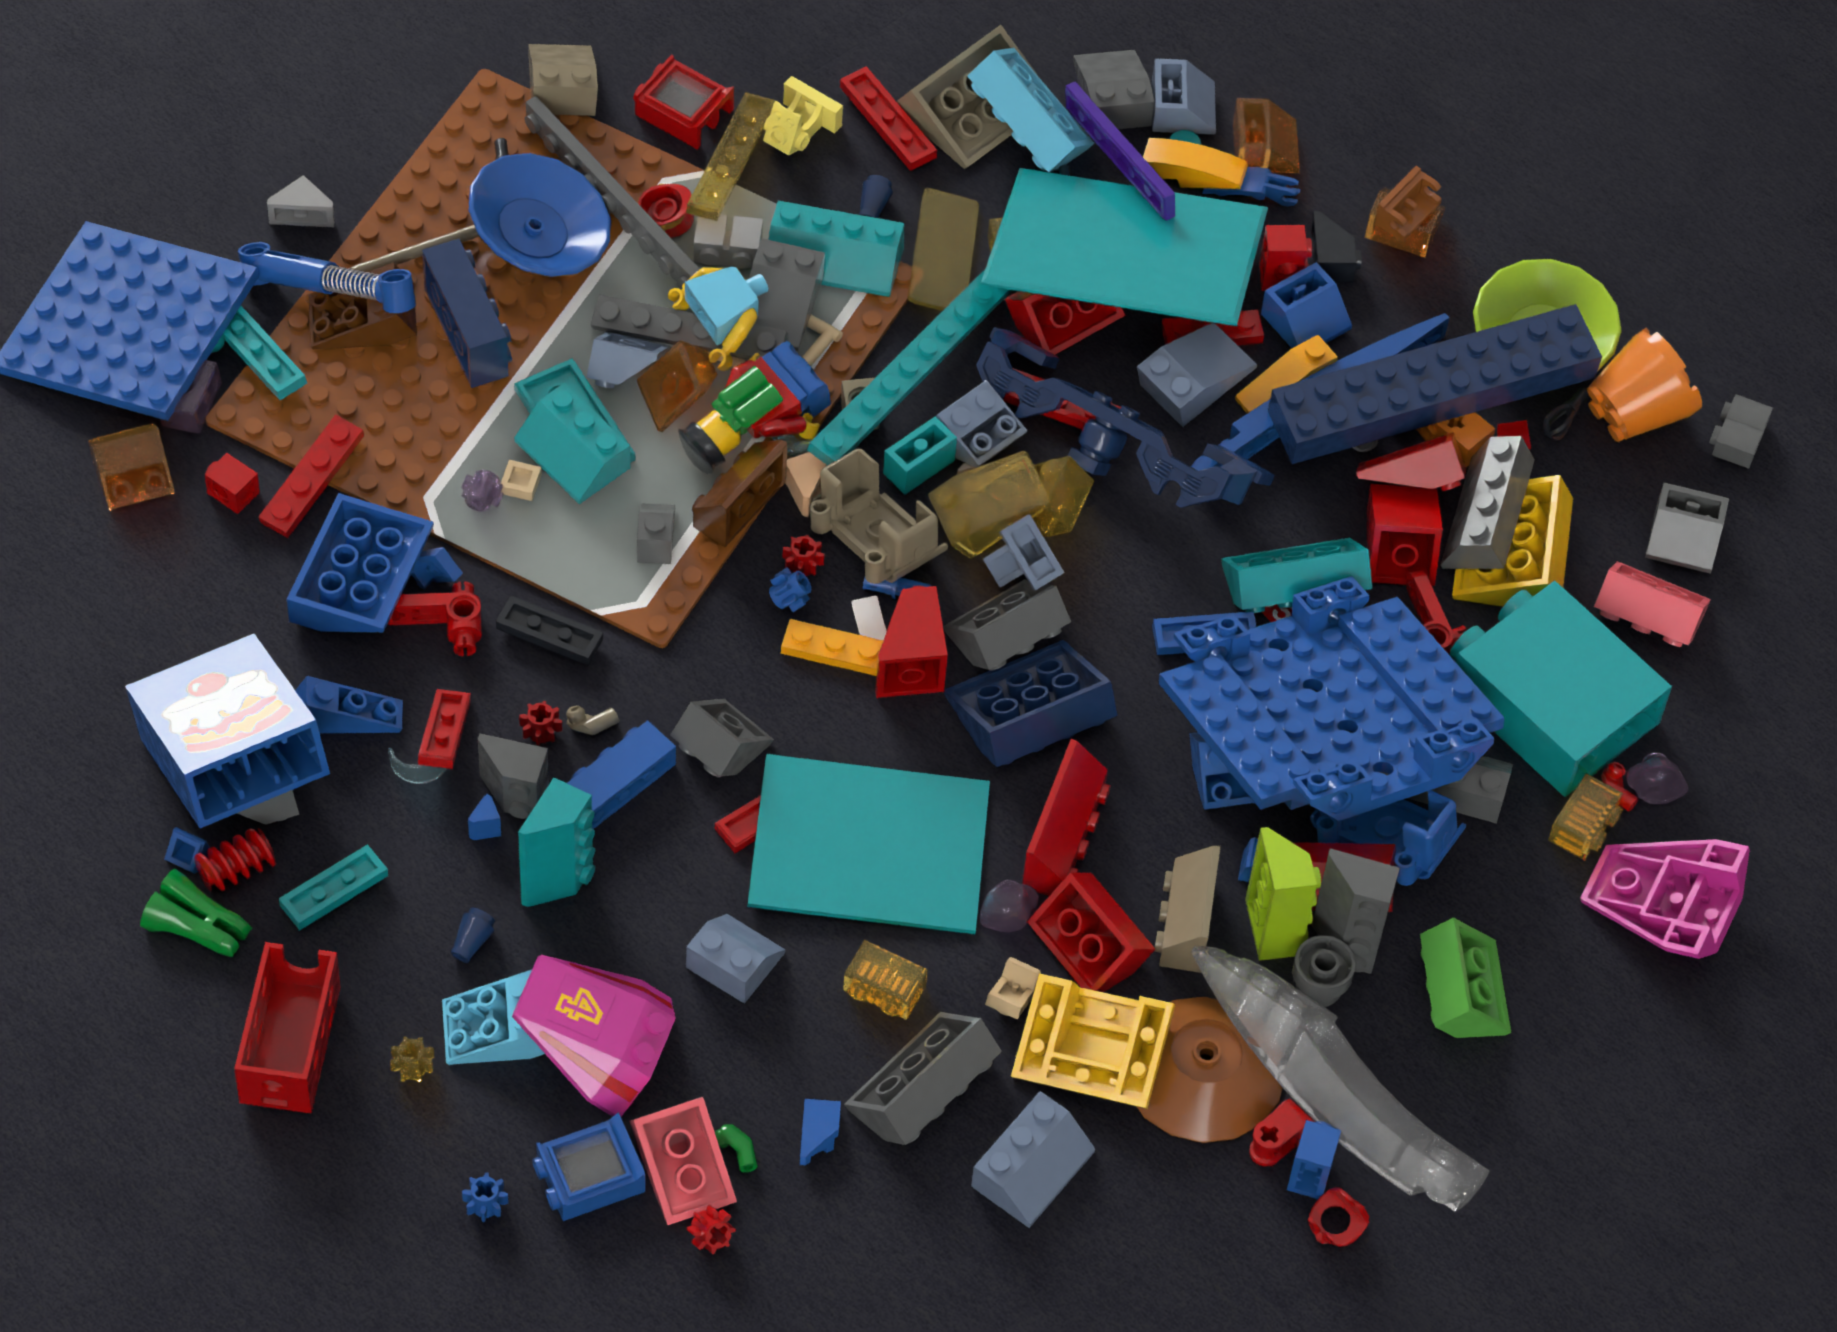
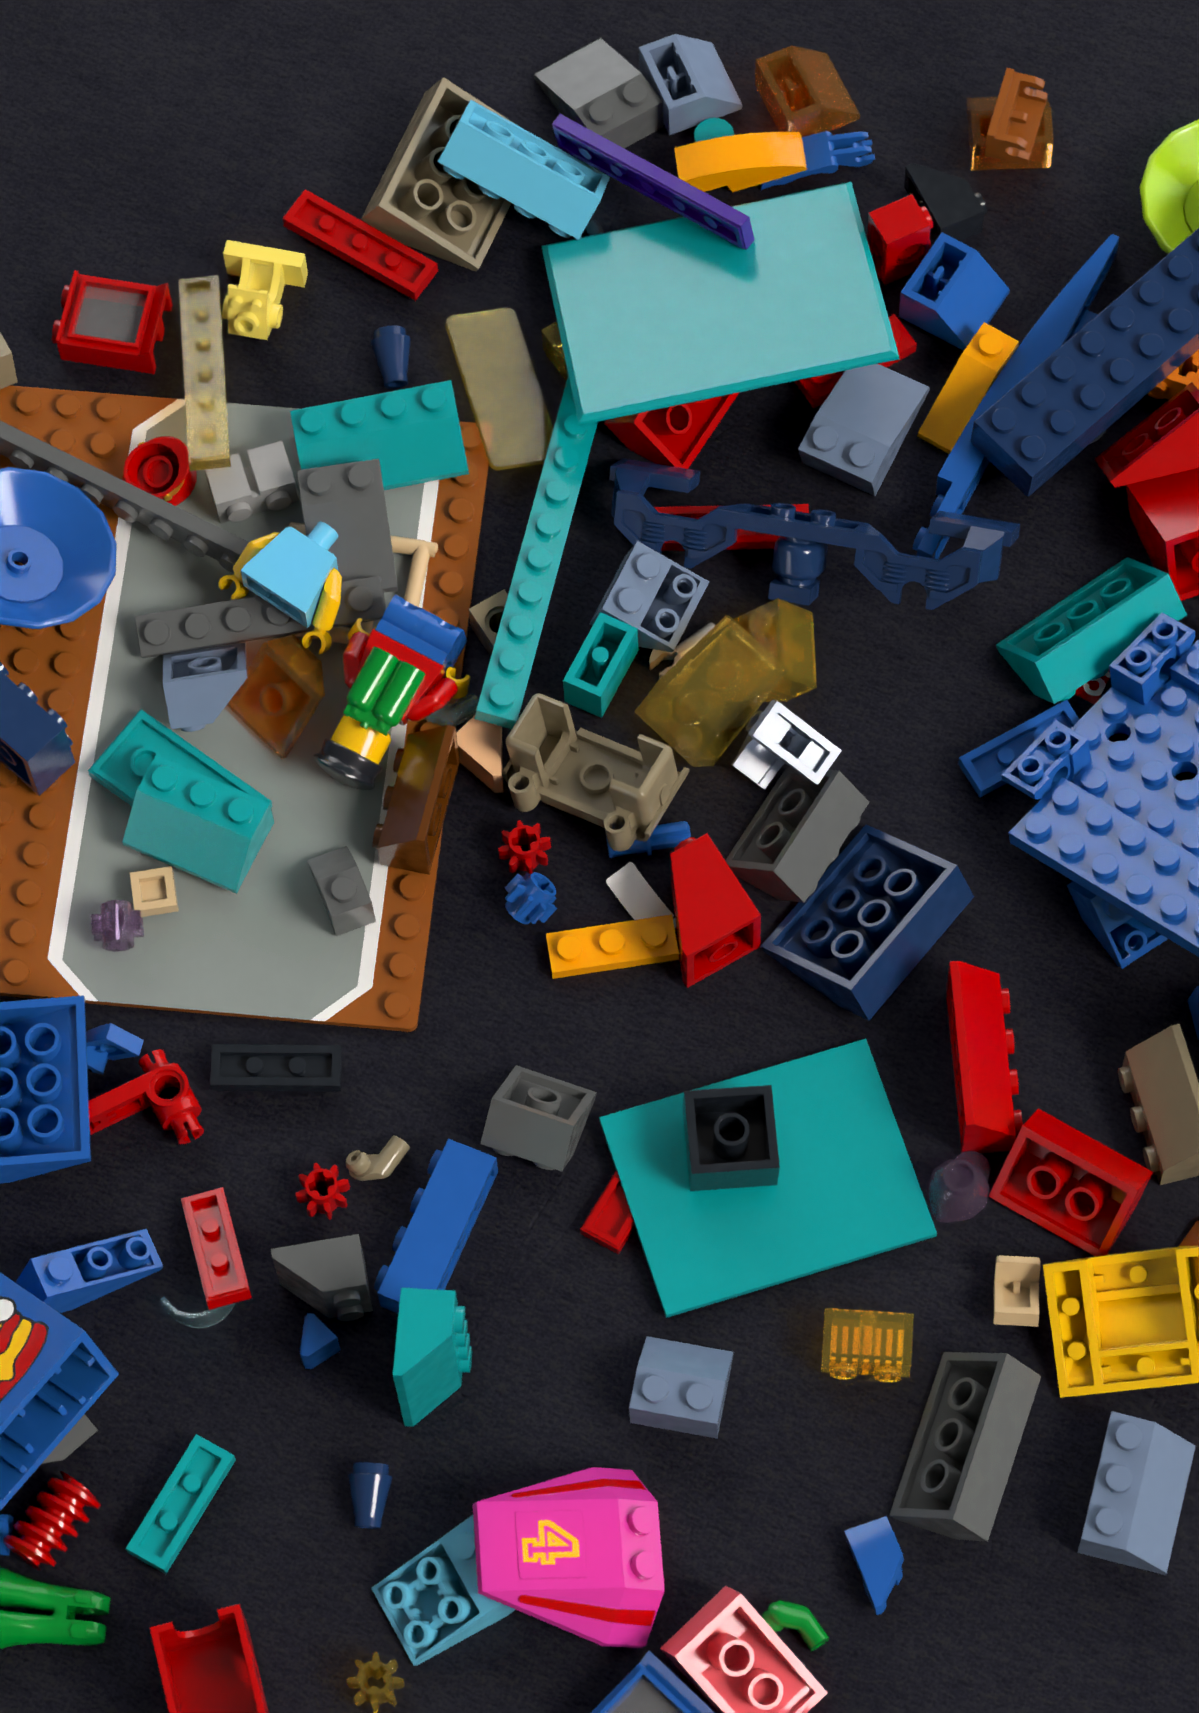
camera: 15 degrees left, 10 degrees up
none -> black brick [683,1085,780,1191]

